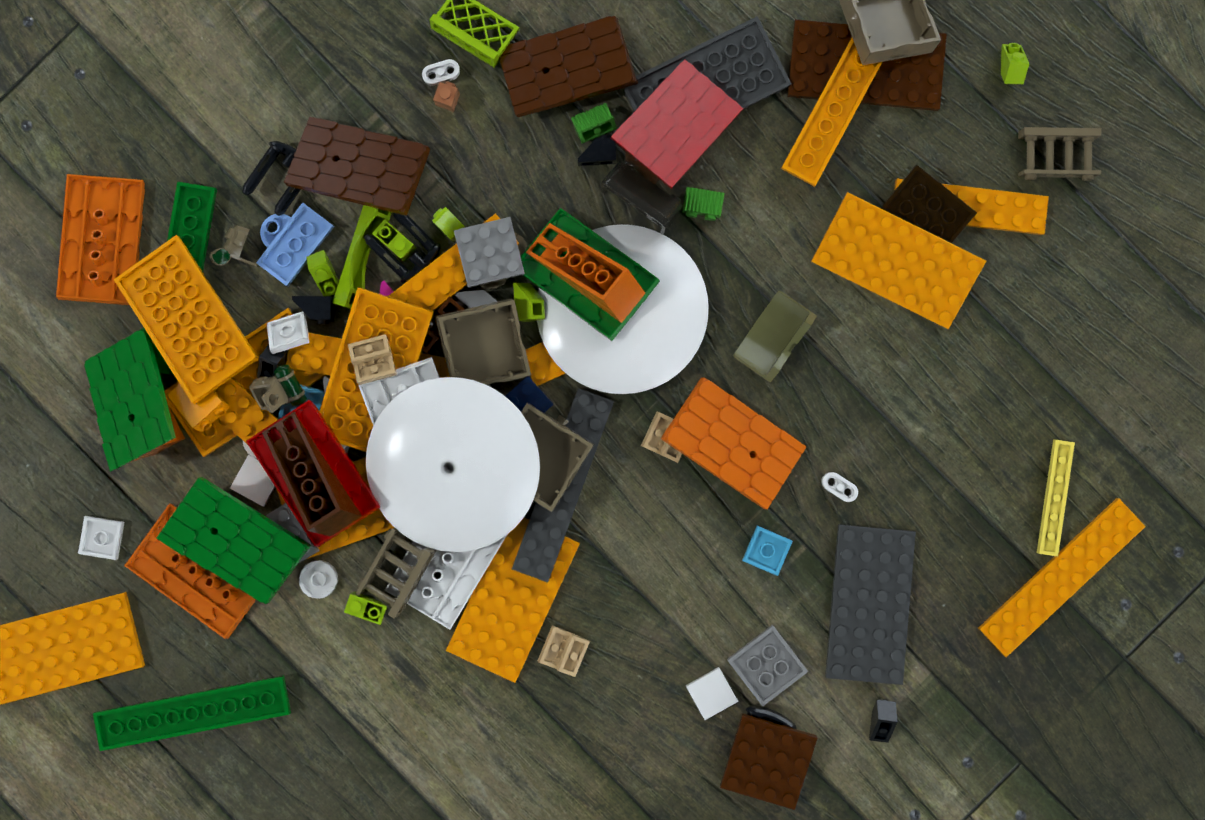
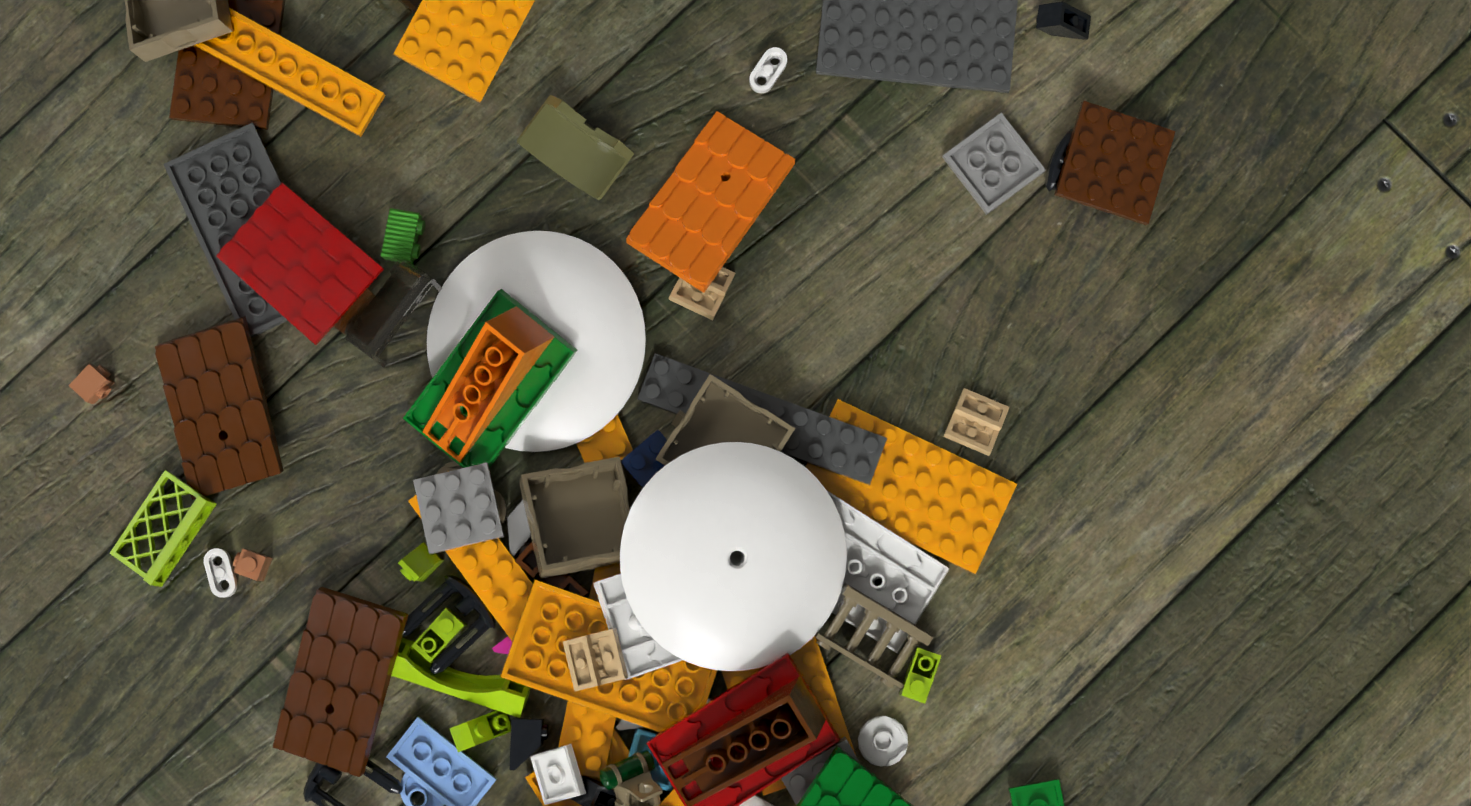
camera: 90 degrees left, 5 degrees down
lime slope [513,283,545,322] -> none
bright green brick [571,103,617,144] -> none
black slope [578,135,616,166] -> none
white tile [686,667,738,720] -> none
medium azure tile [742,526,793,576] -> none

